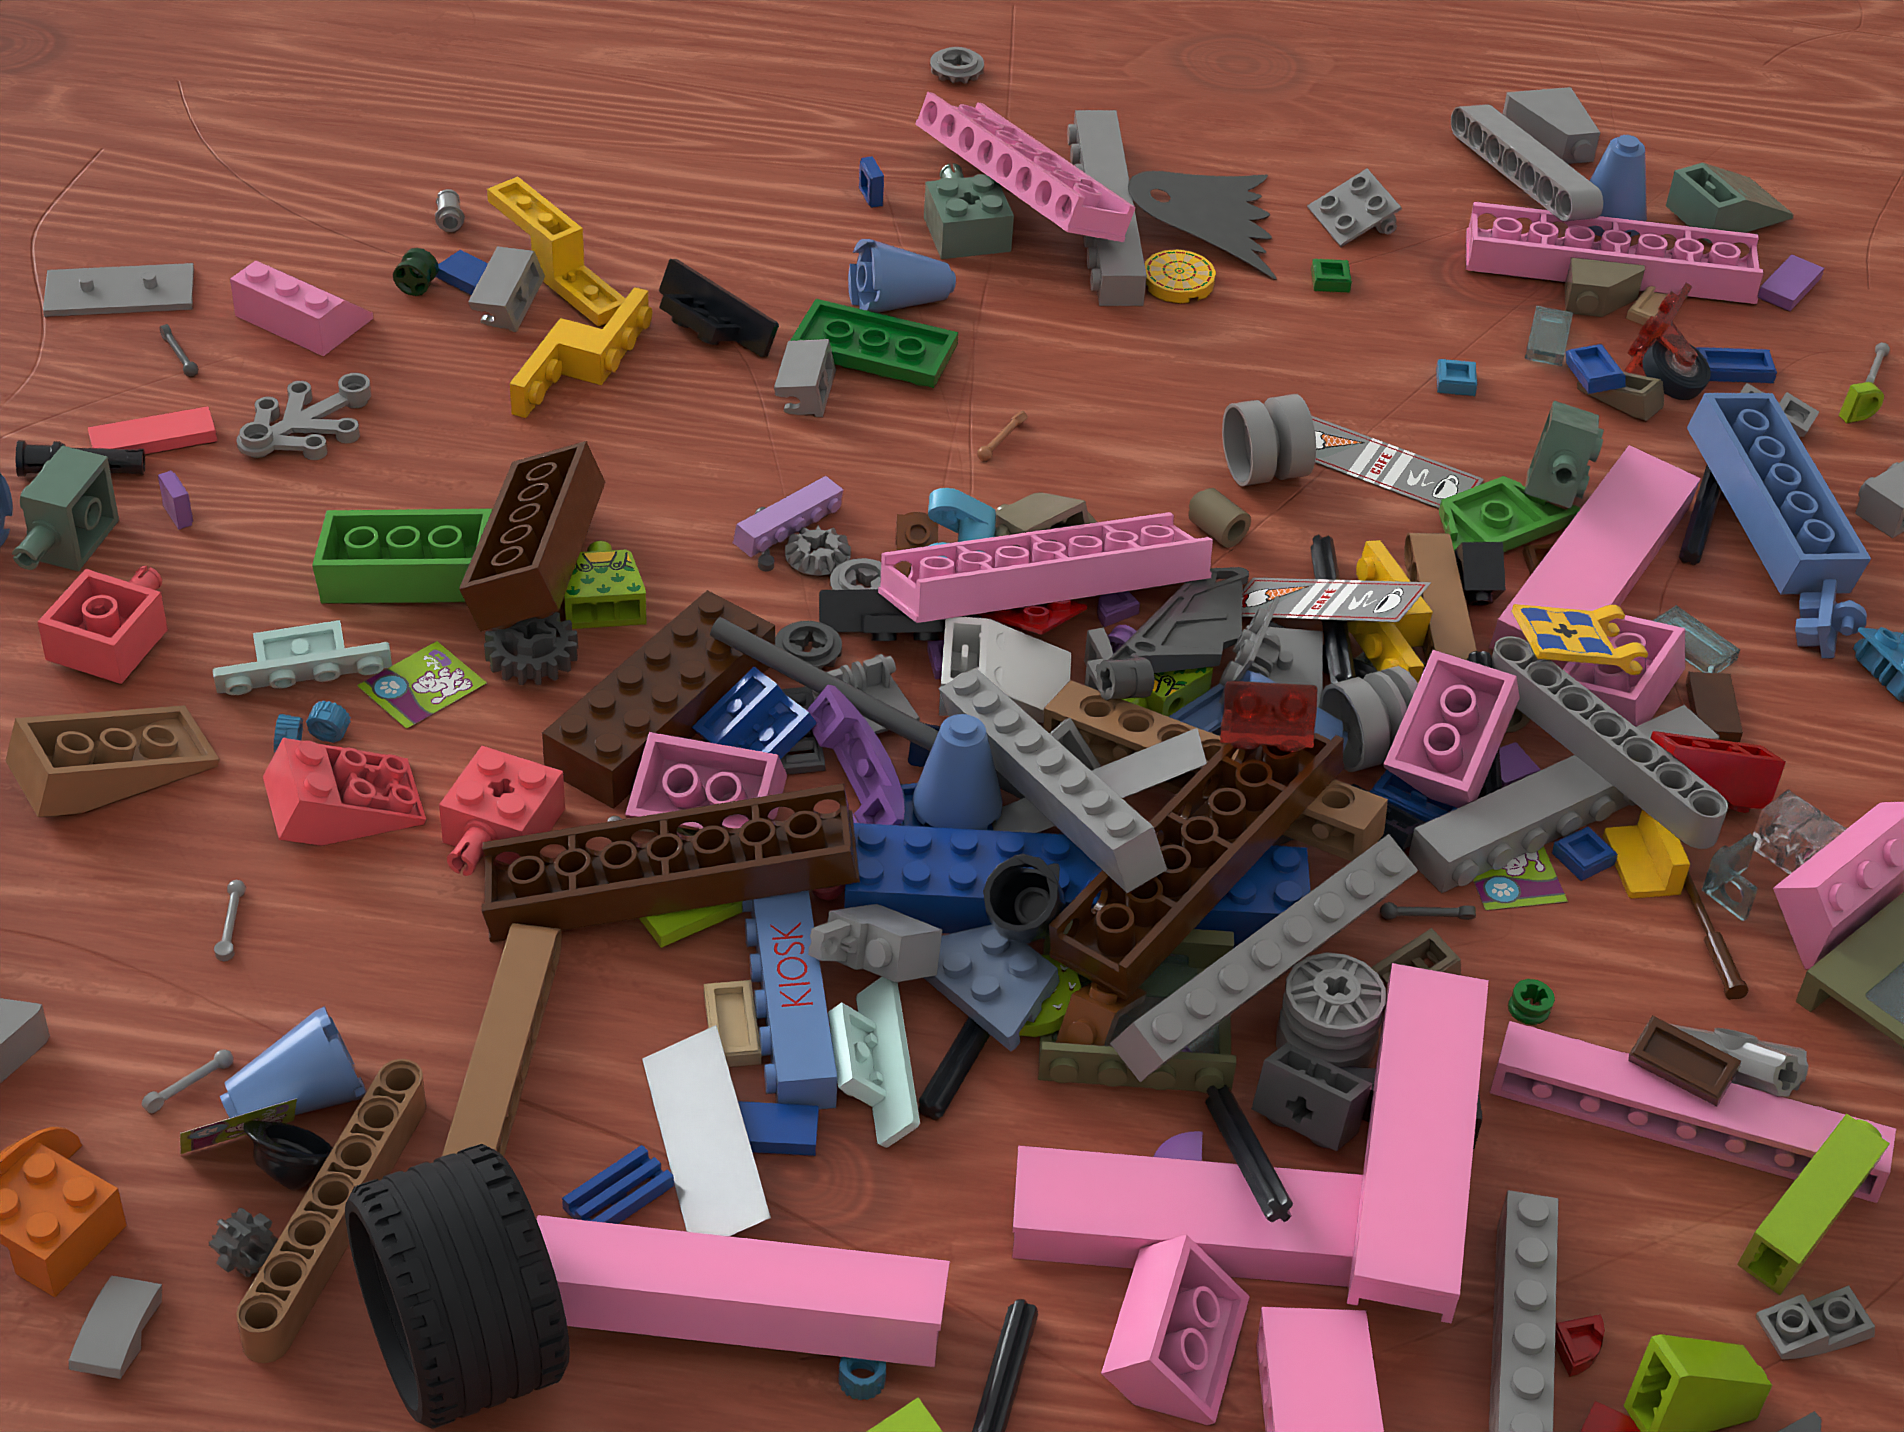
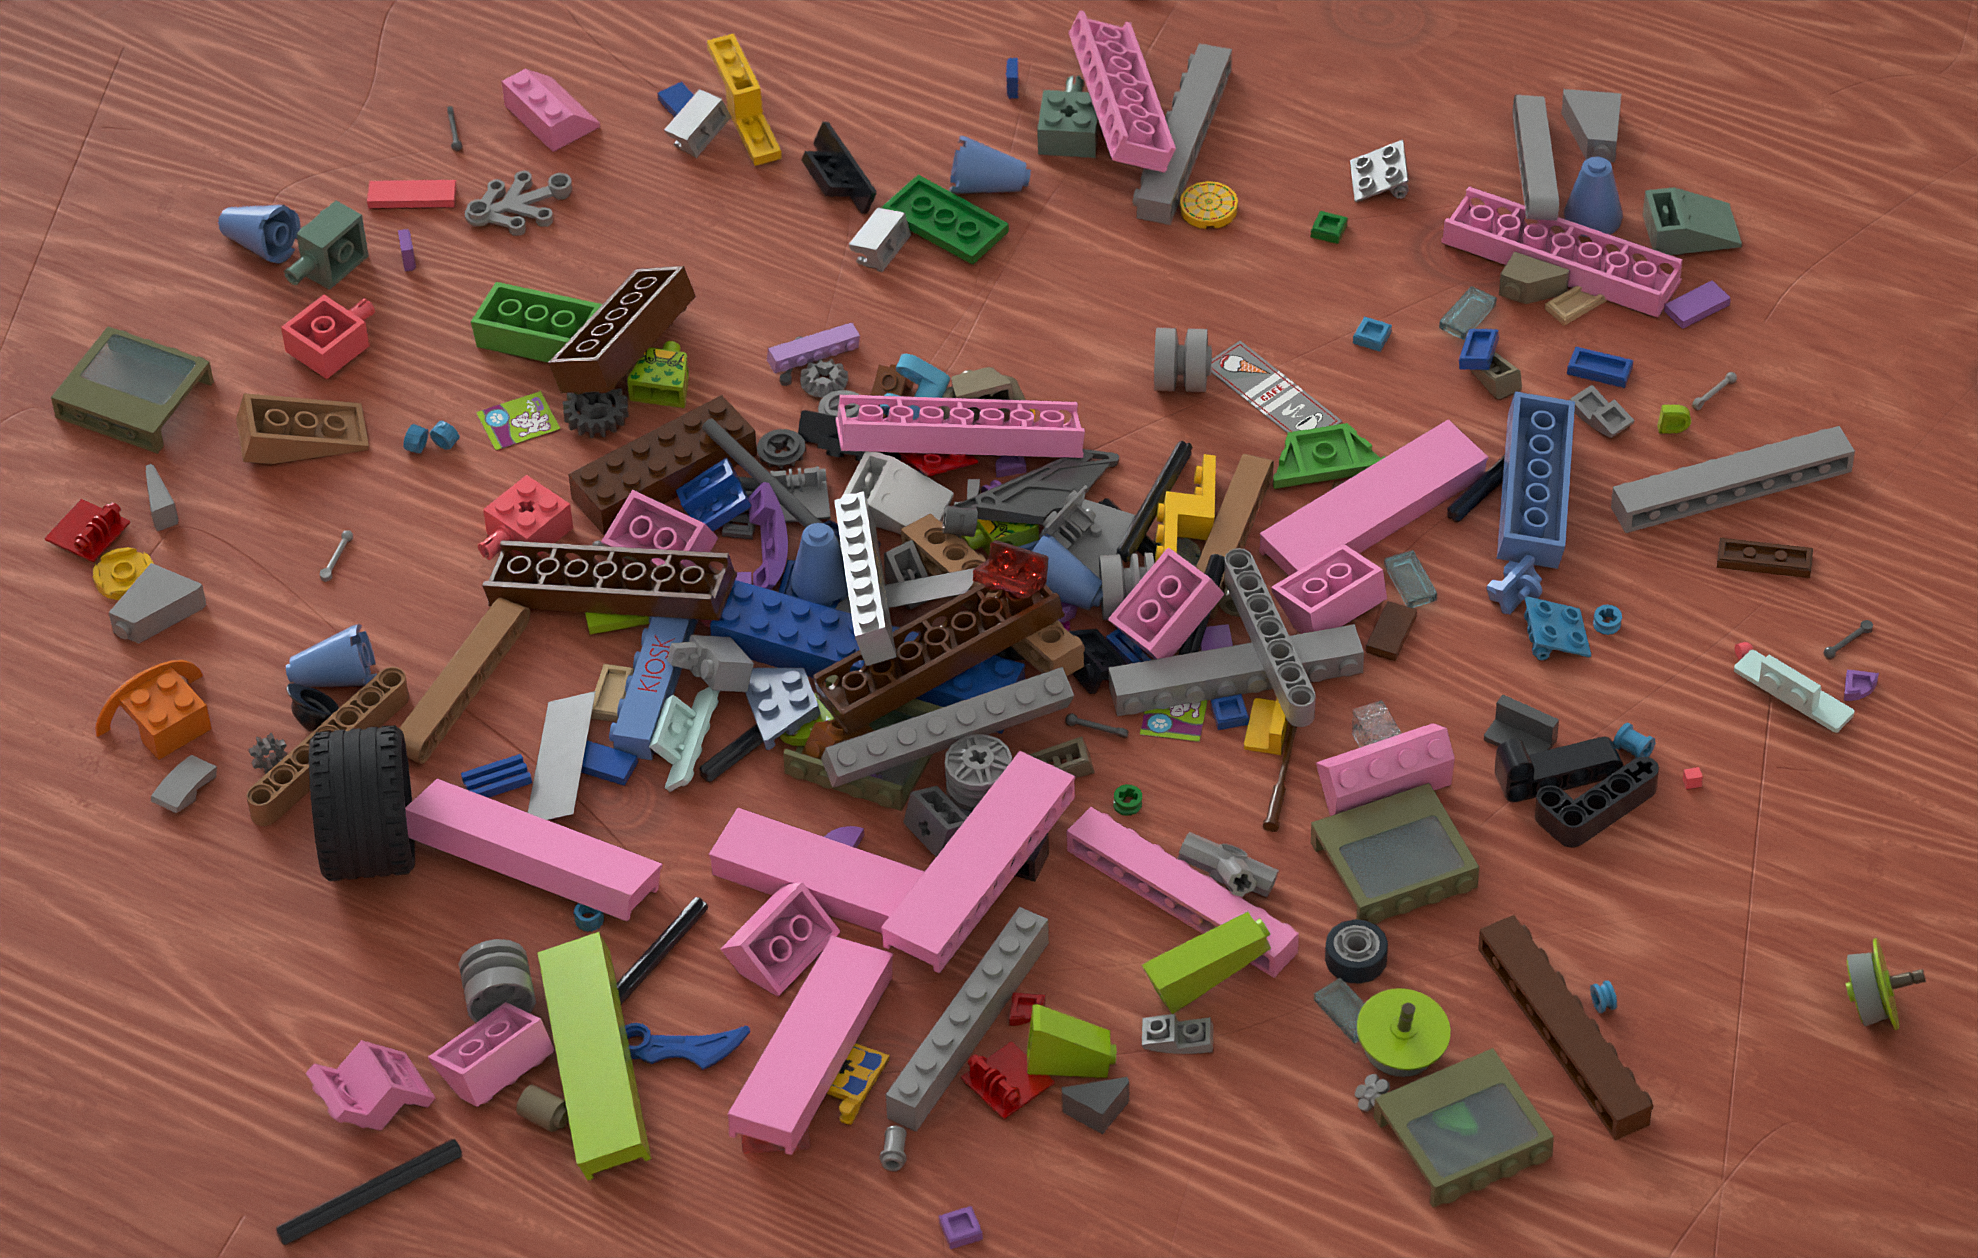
camera: 25 degrees right, 5 degrees up
black pin [15,440,145,477] -> none
light grey piece [43,263,194,317] -> none
light grey hinge [142,1049,233,1113] -> none
sticker [180,1098,297,1154] -> none
light aqua bracket [213,620,392,695] -> none
coral slope [263,738,426,846] -> none
dark green wheel [393,248,439,296] -> none
light grey pin [435,189,465,232] -> none
yellow bracket [510,287,653,418] -> none
nougat hinge [977,411,1028,461] -> none
black piece [983,854,1066,943] -> none
dark grey piece [1128,171,1277,280] -> none
dark tan brick [1188,488,1251,548] -> none
black axle [1205,1085,1293,1222] -> none
sticker [1242,578,1431,622] -> none
black brick [1454,542,1506,606] -> none
yellow flag [1511,604,1648,675] -> none
sand green brick [1525,401,1604,508] -> none
plate [1625,282,1711,400] -> none
reddish brown tile [1628,1015,1741,1107] -> none
red slope [1650,731,1786,813] -> none
clear light blue bracket [1702,833,1758,921] -> none

